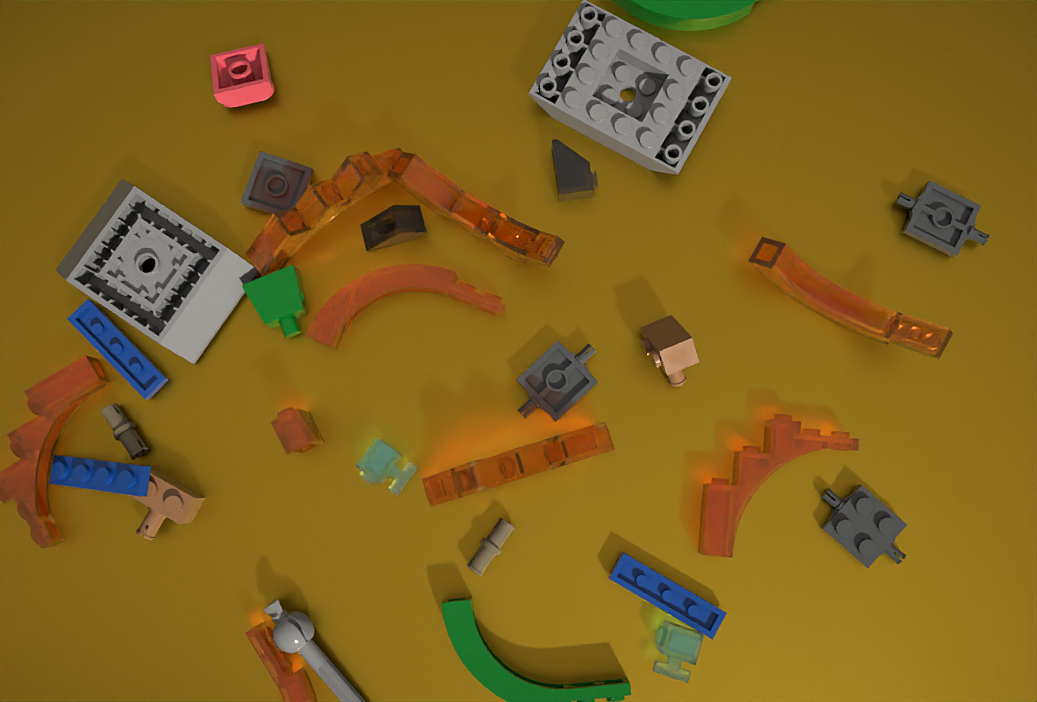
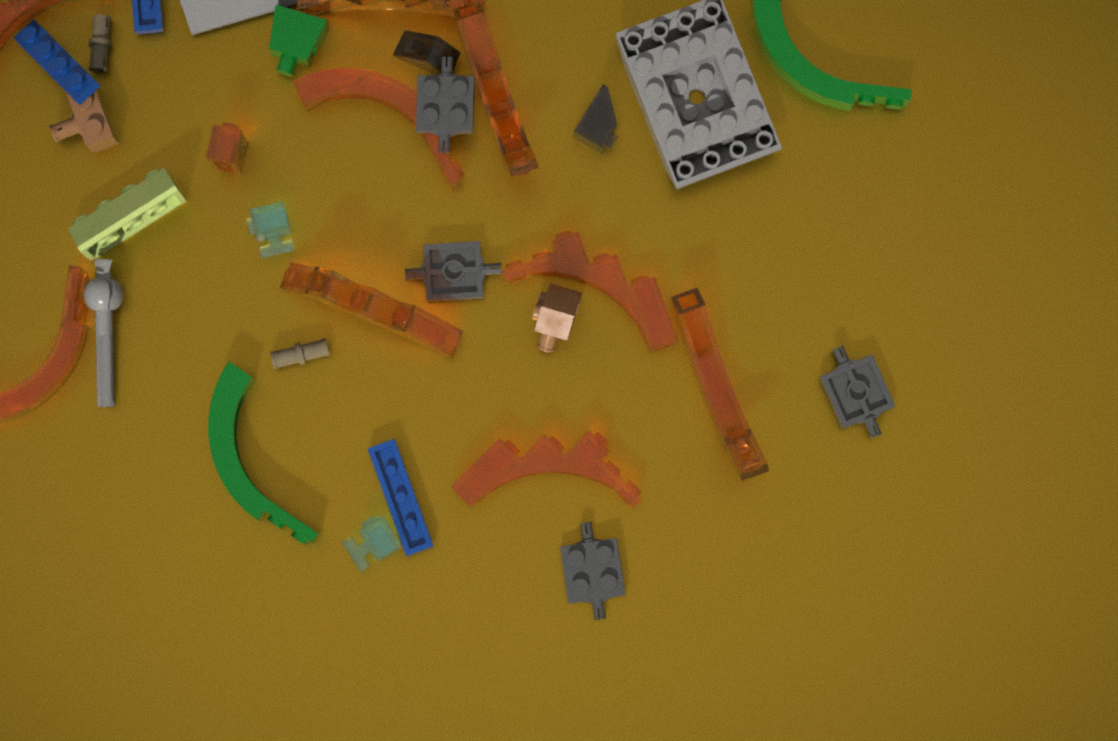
camera: 35 degrees right, 0 degrees up
none -> yellowish green slope [68,168,186,261]
none -> dark grey plate [416,57,475,154]
none -> clear orange arch [502,231,678,353]

